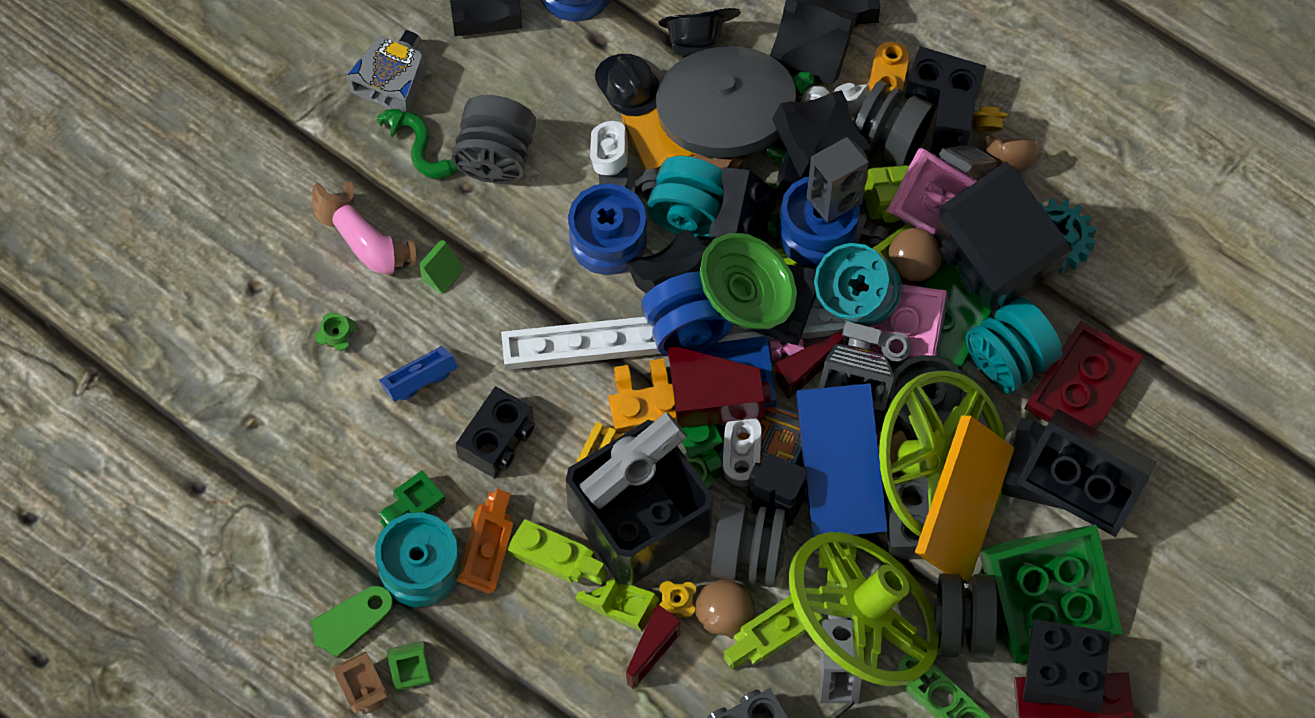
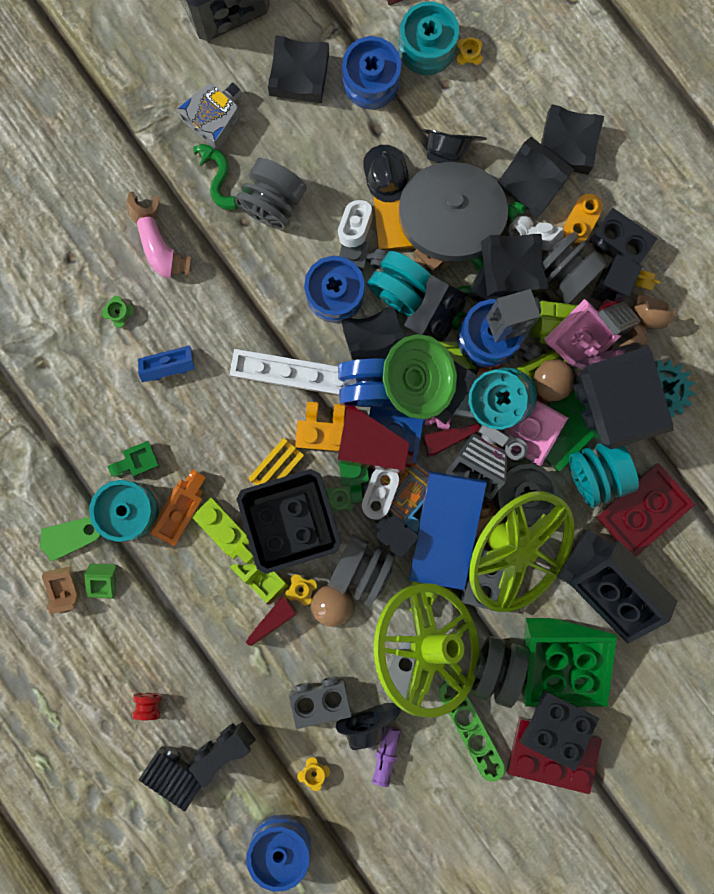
camera: 15 degrees right, 20 degrees up
bright green slope [419,240,463,294] -> none
black brick [456,386,535,479] -> none
light grey piece [579,412,688,510] -> none
lime hinge [723,595,824,670] -> none
light orange tile [915,415,1014,584] -> none

